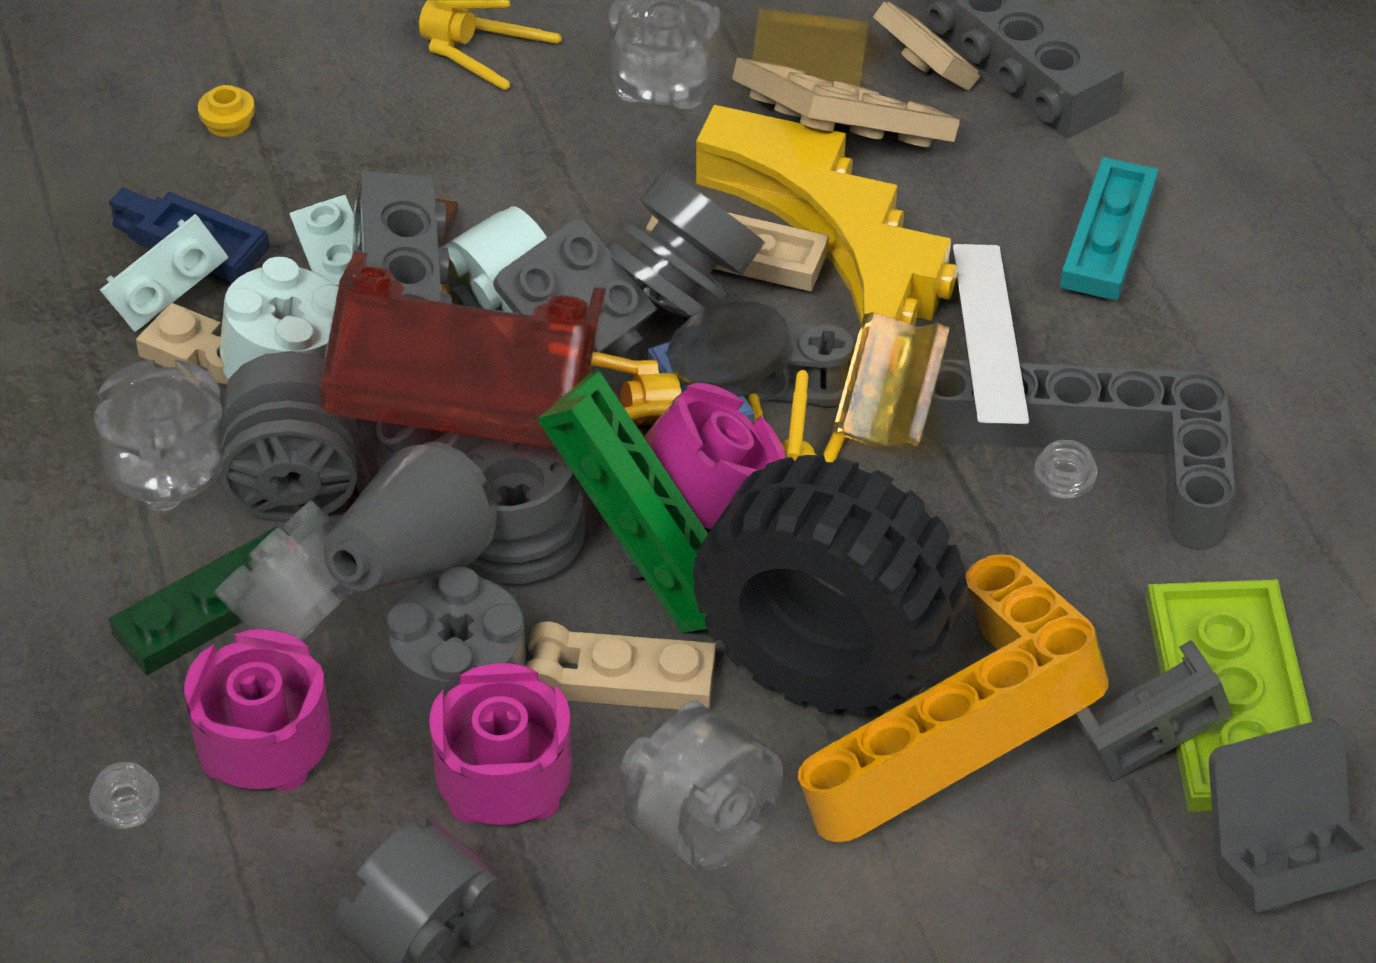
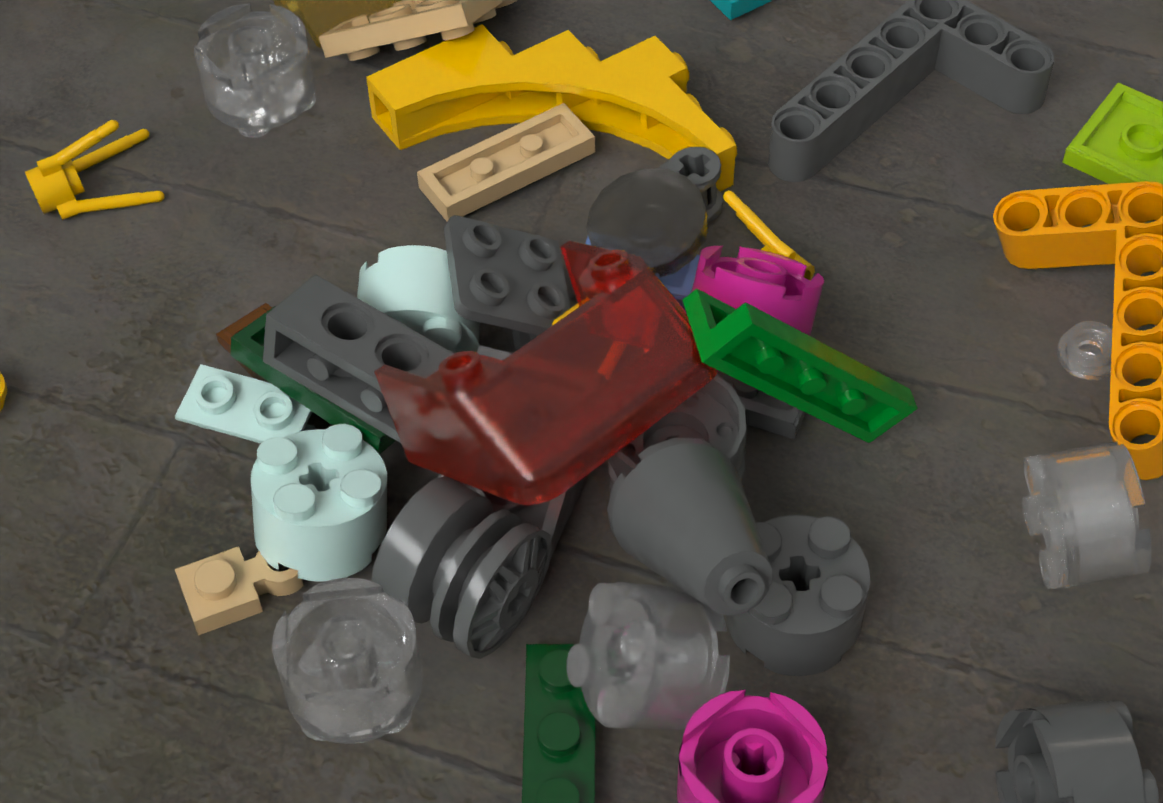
camera: 50 degrees left, 5 degrees up
light aqua hinge [100,214,229,332] -> none
dark blue hinge [109,187,270,283] -> none
dark pink brick [429,663,572,825] -> none
tan plate [525,621,716,712] -> none
dark grey wheel [607,168,765,326] -> none
black tyre [693,455,968,716] -> none
clear yellow panel [832,312,949,452] -> none
white sticker [953,244,1029,424] -> none
clear plate [1034,440,1098,499] -> none

